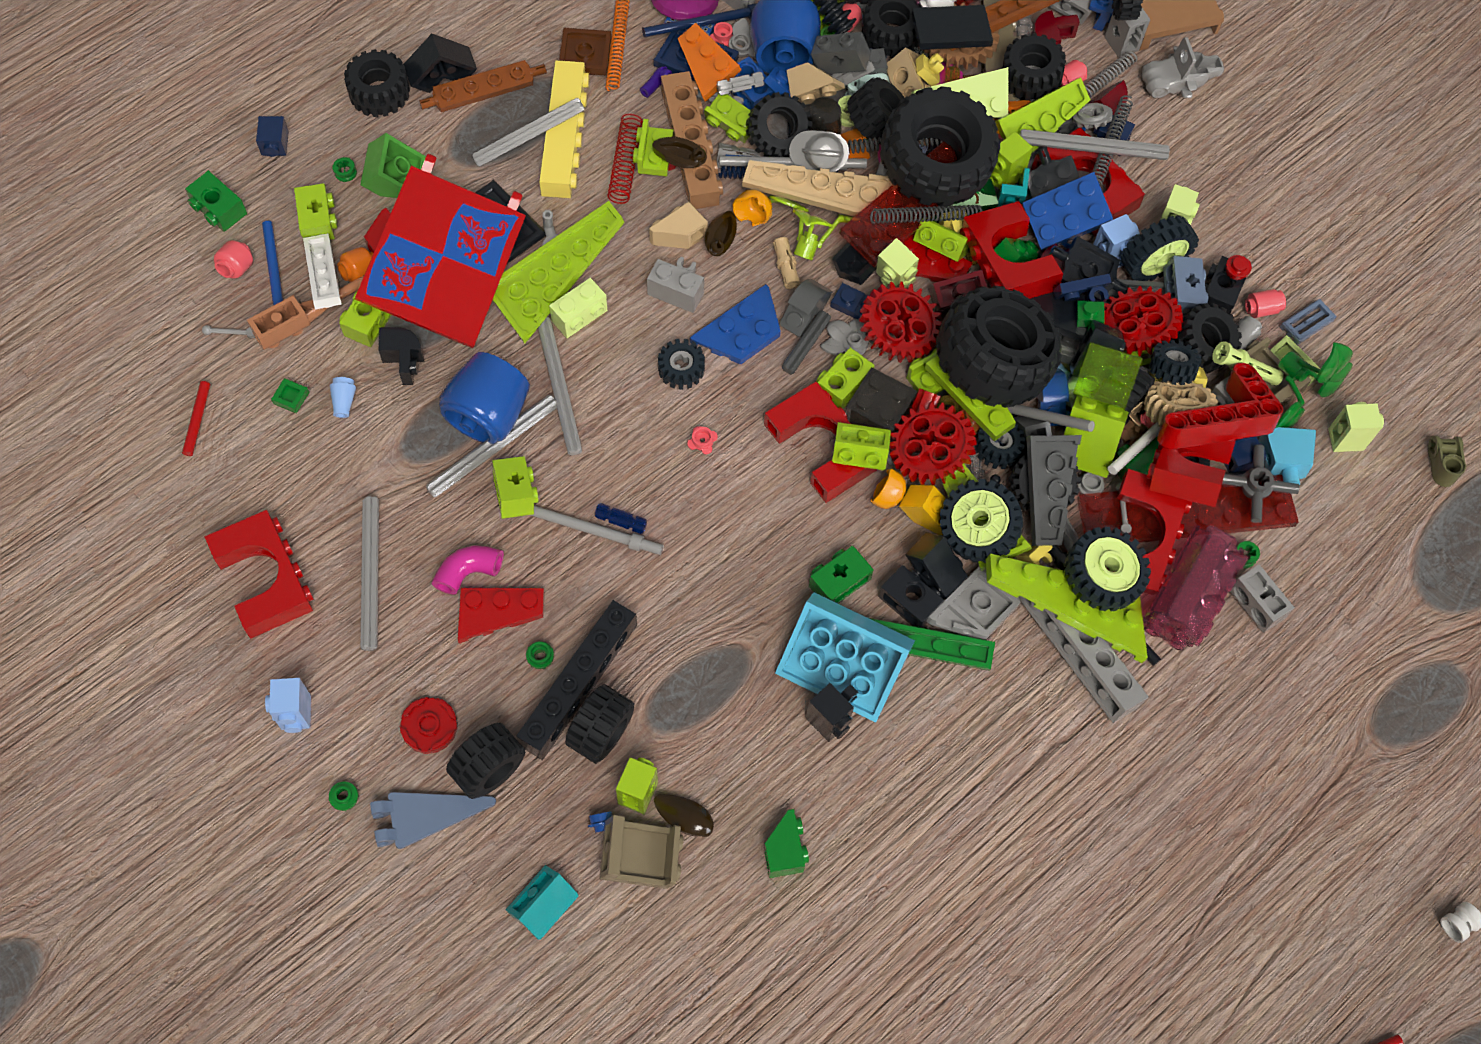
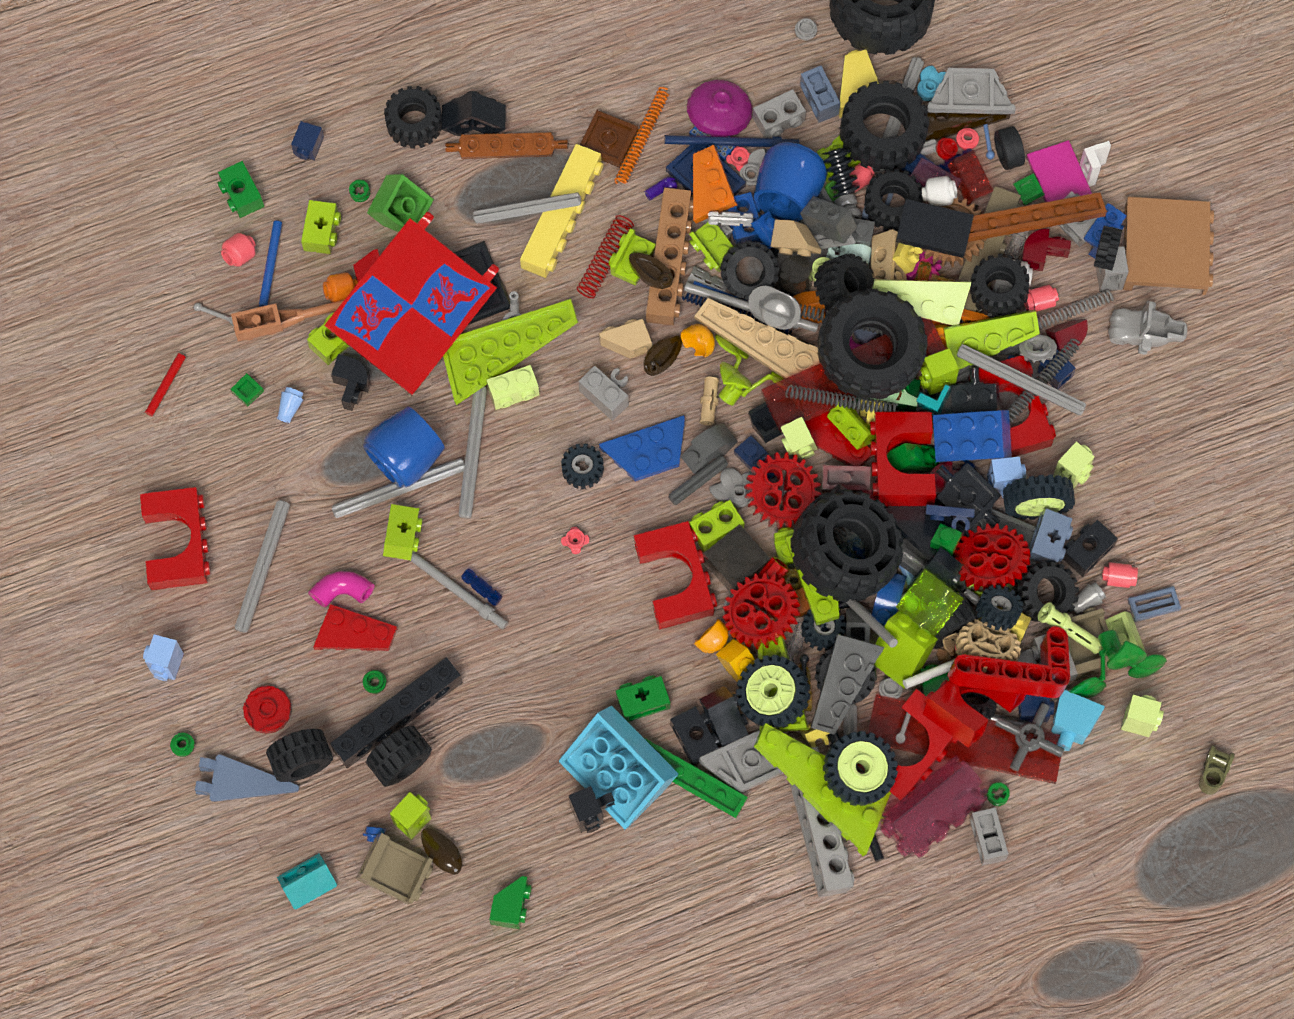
camera: 25 degrees right, 5 degrees up
white plate [303,233,341,309] -> none
lime bracket [832,422,891,470] -> none
red plate [1225,255,1252,280] -> none

